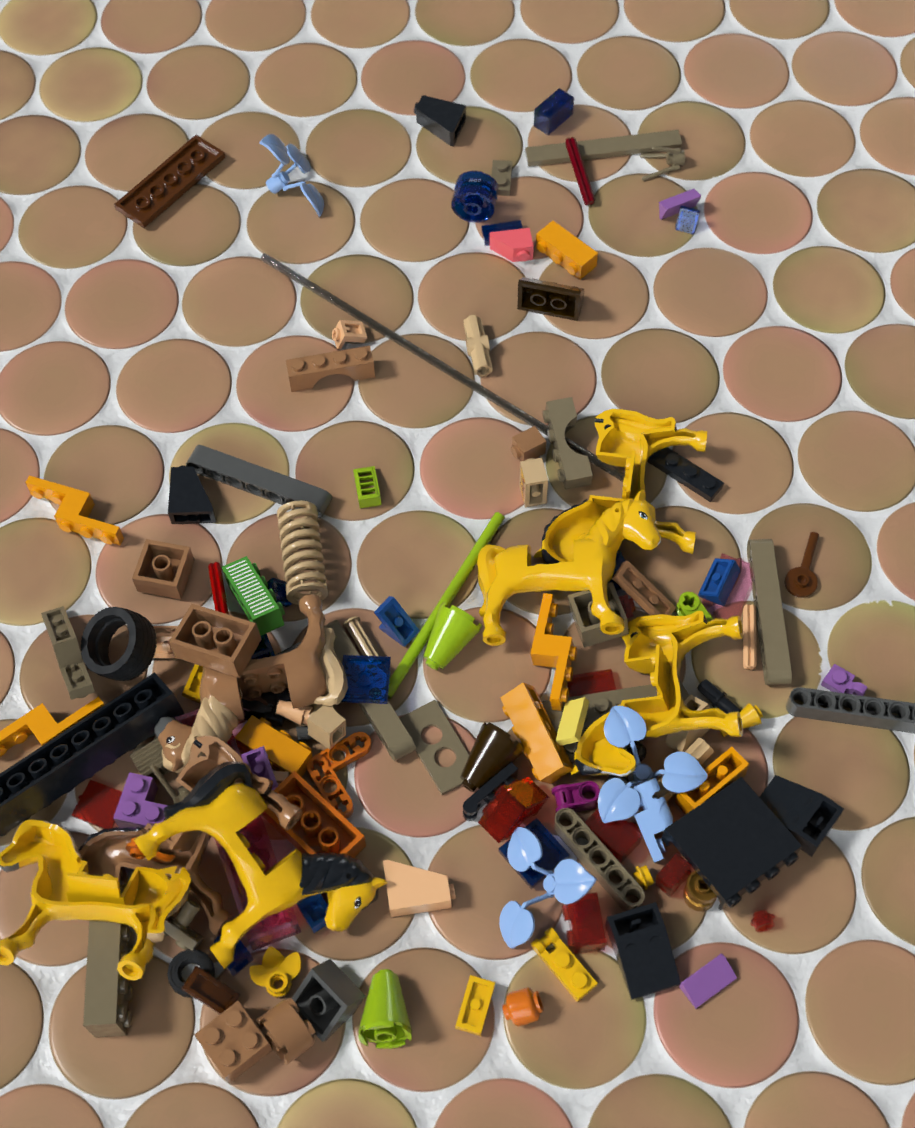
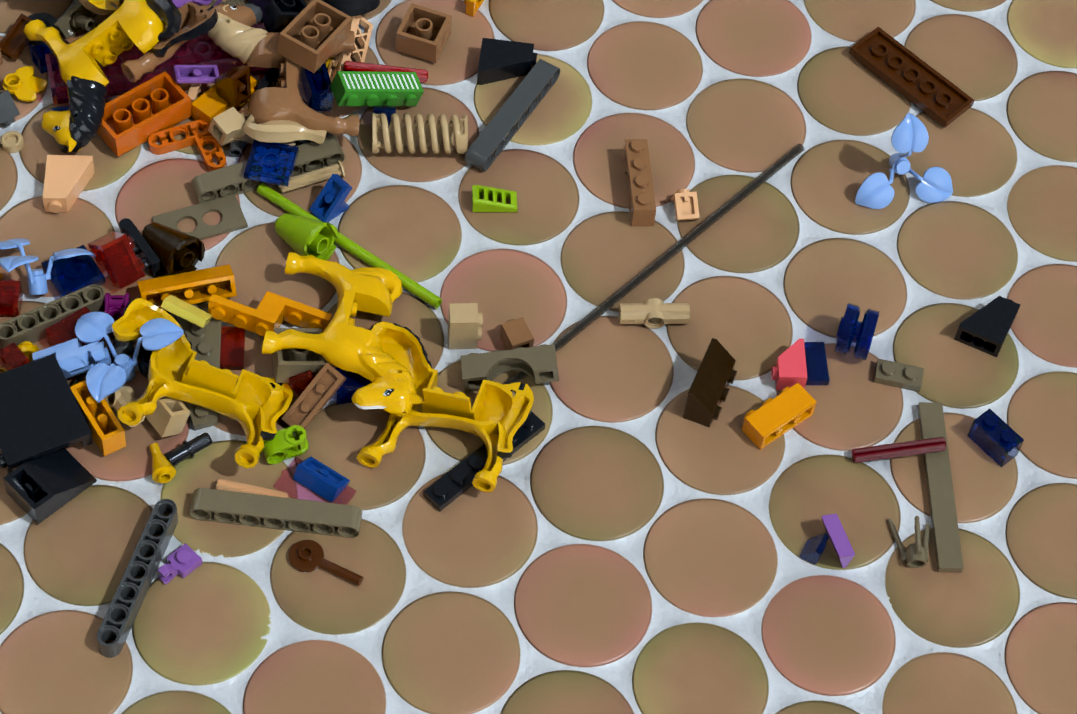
camera: 90 degrees right, 5 degrees down
none -> tan tile [0,131,24,153]
none -> reddish brown slope [216,65,251,108]

